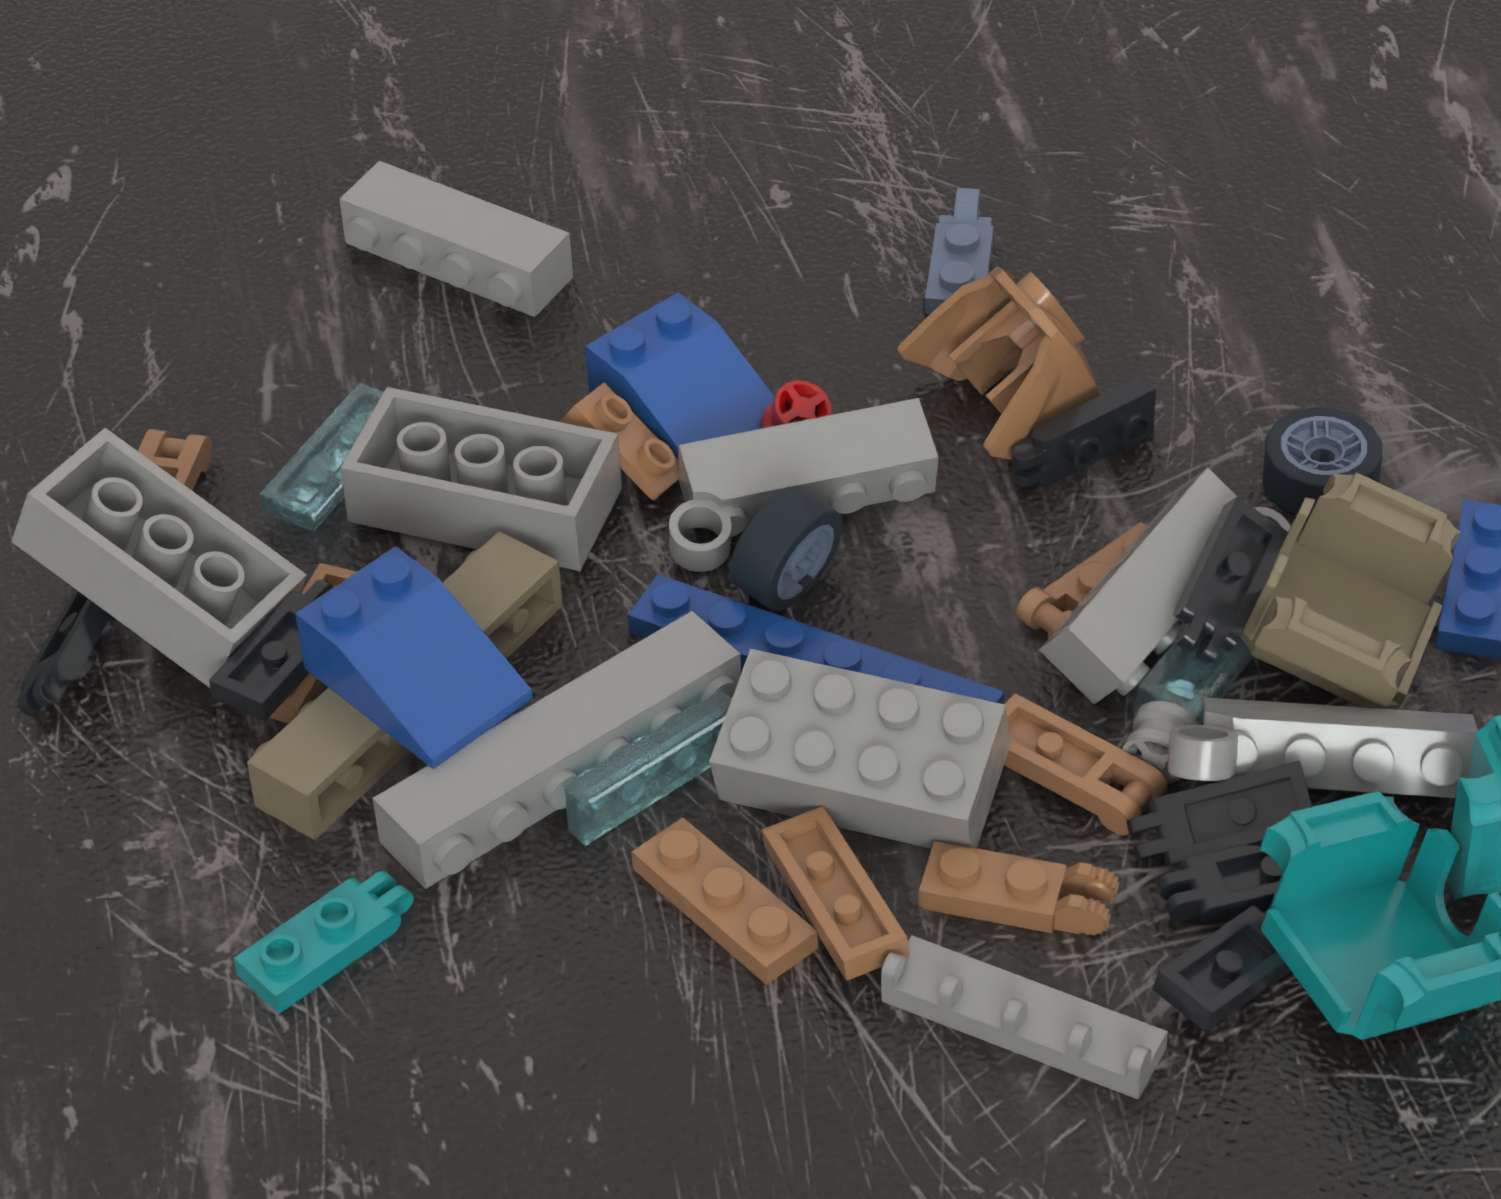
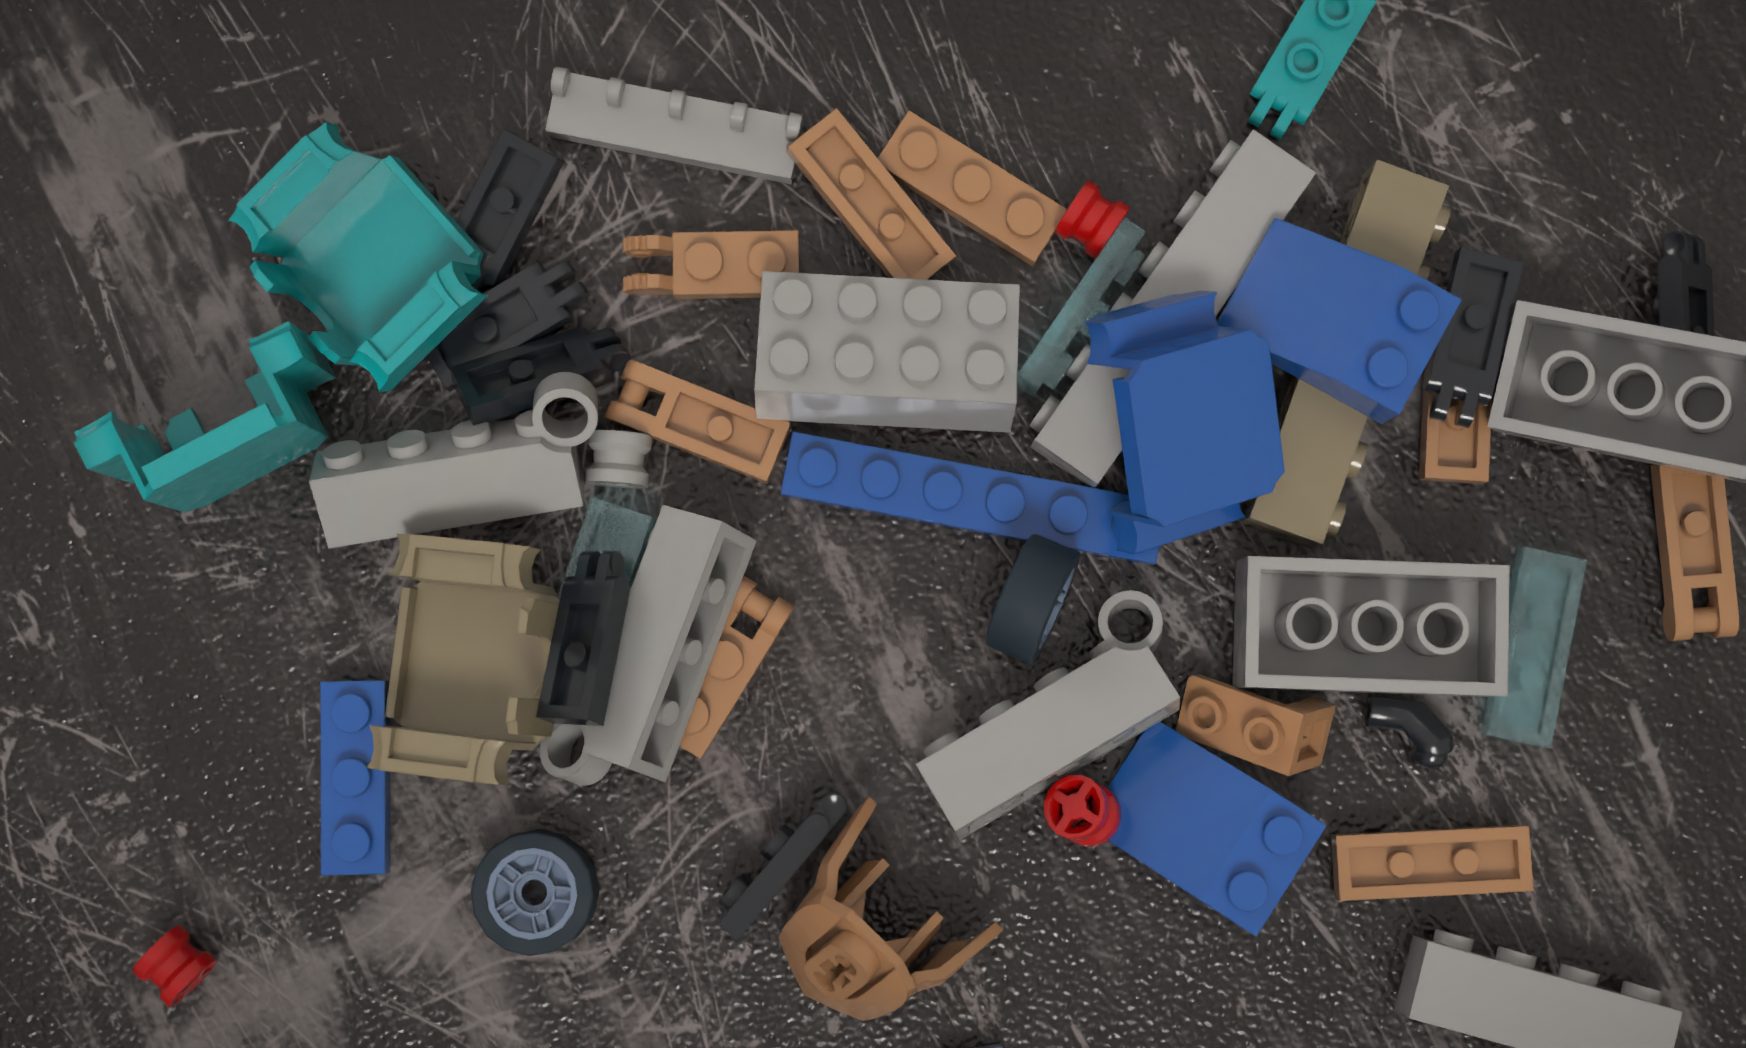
camera: 160 degrees right, 40 degrees up
none -> red wheel [1054,180,1131,260]
none -> blue piece [1084,290,1285,554]
none -> medium nougat plate [1331,825,1534,901]

